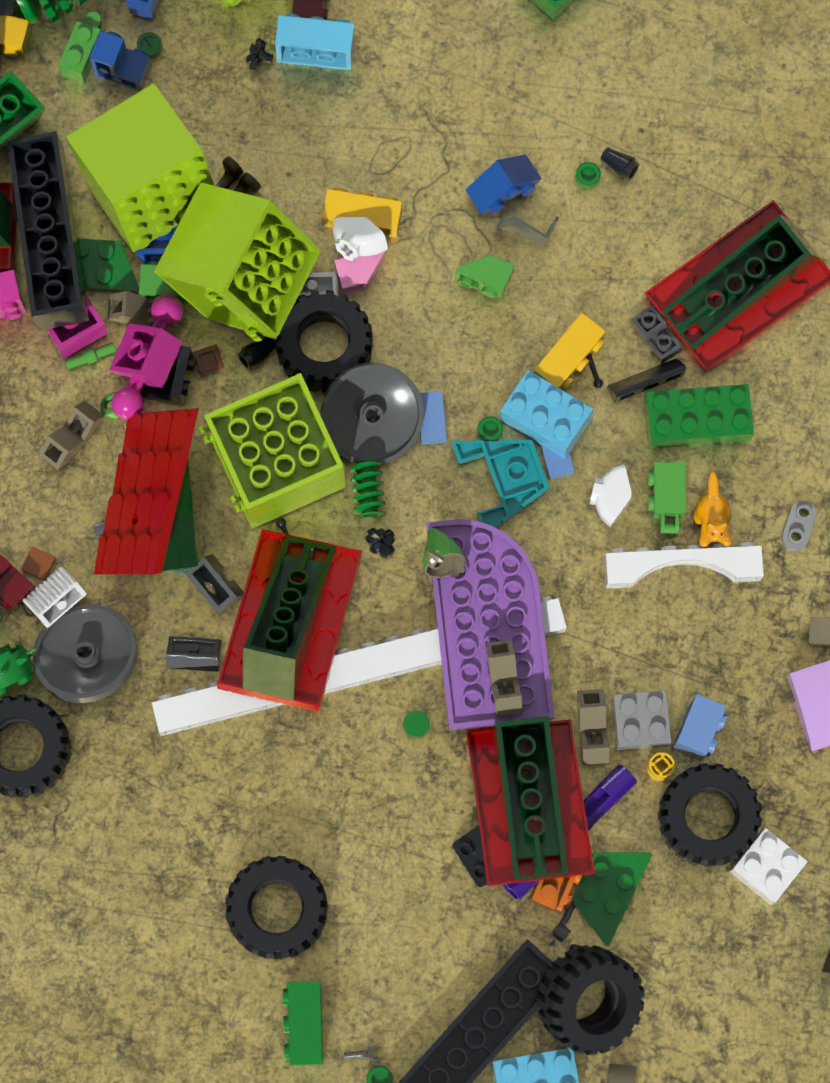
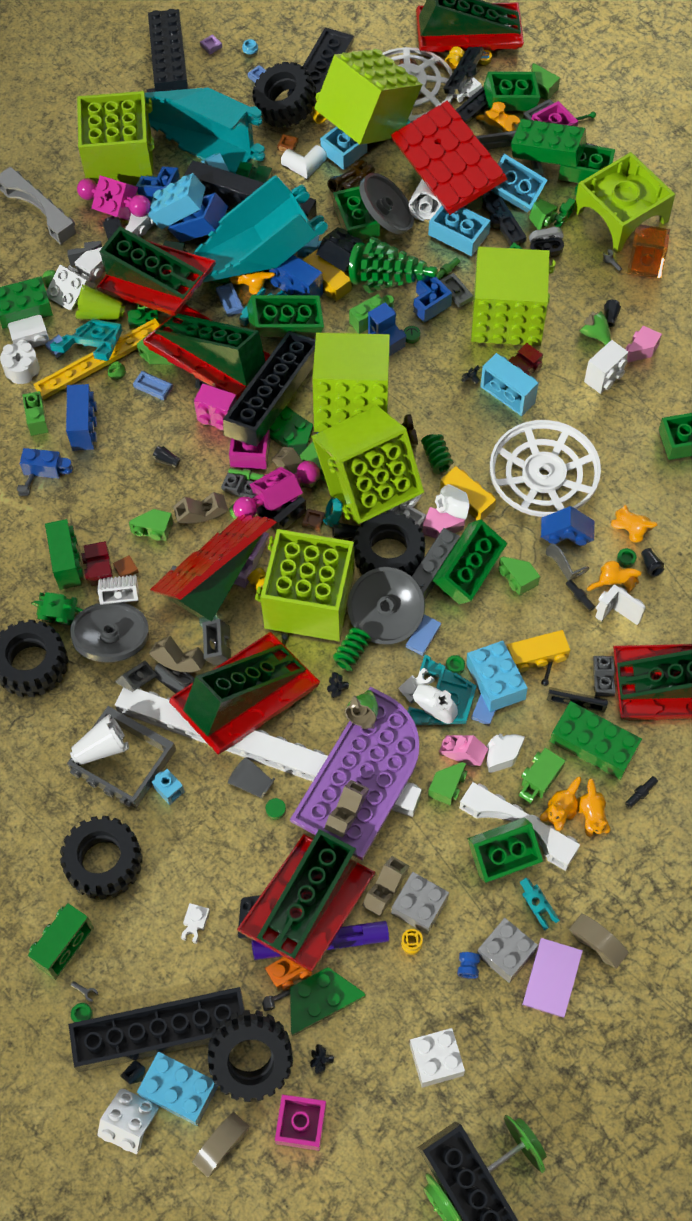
camera: 40 degrees right, 15 degrees down
black tyre [658,763,762,867] -> none
medium blue brick [672,694,728,761] -> none
light grey plate [781,501,816,552] -> none
none -> dark grey window [67,706,176,809]
none -> white cone [70,714,129,765]
none -> dark grey slope [115,660,157,692]
none -> bright green slope [129,509,173,541]
none -> dark tan brick [149,636,206,672]
none -> medium azure brick [152,769,185,805]
none -> white plate [181,903,210,944]
none -> dark grey slope [221,473,255,498]
none -> dark grey piece [228,757,275,799]
none -> yellow wheel [247,568,266,591]
none -> dark pink brick [275,1094,327,1151]
none -> black plant [310,1044,334,1074]
none -> teal piece [323,497,343,527]
none -> white plate [398,668,435,704]
none -> dark grey brick [412,528,460,599]
none -> white piece [413,684,458,724]
none -> green piece [421,434,454,475]
none -> bright green slope [428,762,468,806]
none -> green brick [432,519,508,605]
none -> bright pink slope [439,735,488,766]
none -> blue wheel [457,952,481,979]
none -> green brick [467,817,543,883]
none -> light grey brick [477,918,538,983]
none -> white dish [490,420,601,517]
none -> teal hinge [520,878,560,931]
none -> black bar [566,580,595,611]
none -> light orange animal [577,778,611,837]
none -> light orange animal [587,561,642,593]
none -> white bracket [595,584,646,625]
none -> light orange animal [611,505,658,542]
none -> black bar [625,776,658,809]

